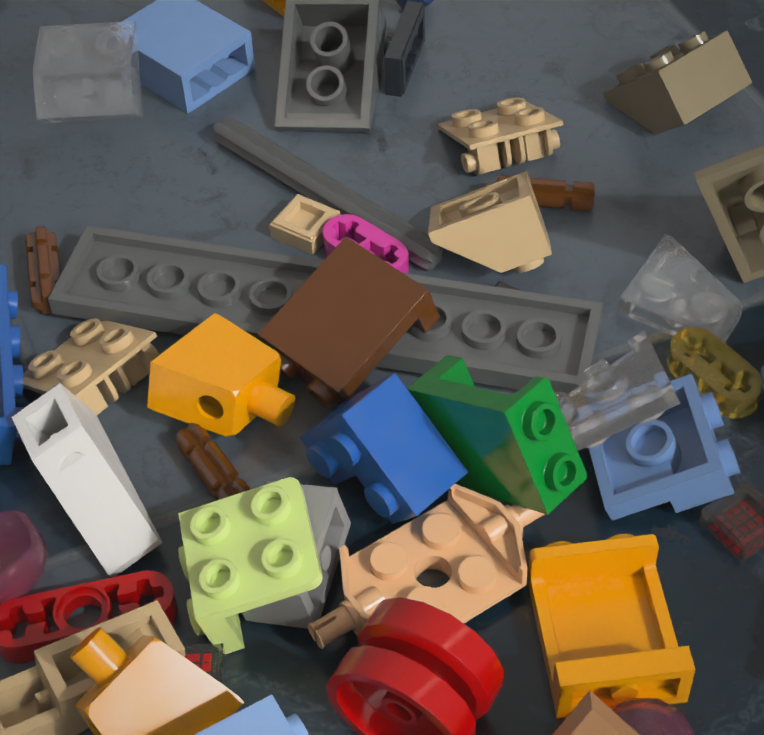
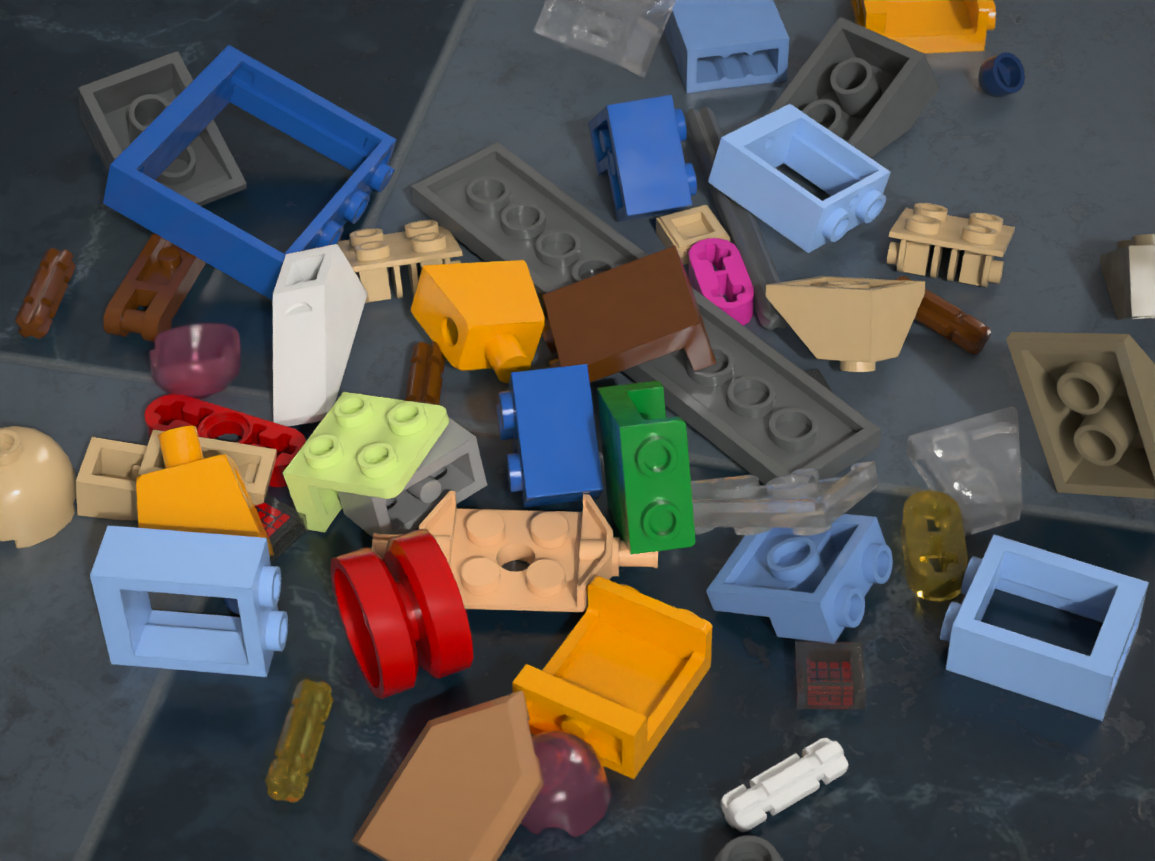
camera: 35 degrees right, 5 degrees down
reddish brown axle [25,226,60,315] -> none
black plate [384,1,425,97] -> none
none -> blue brick [588,95,697,222]
none -> light blue window [708,104,891,253]

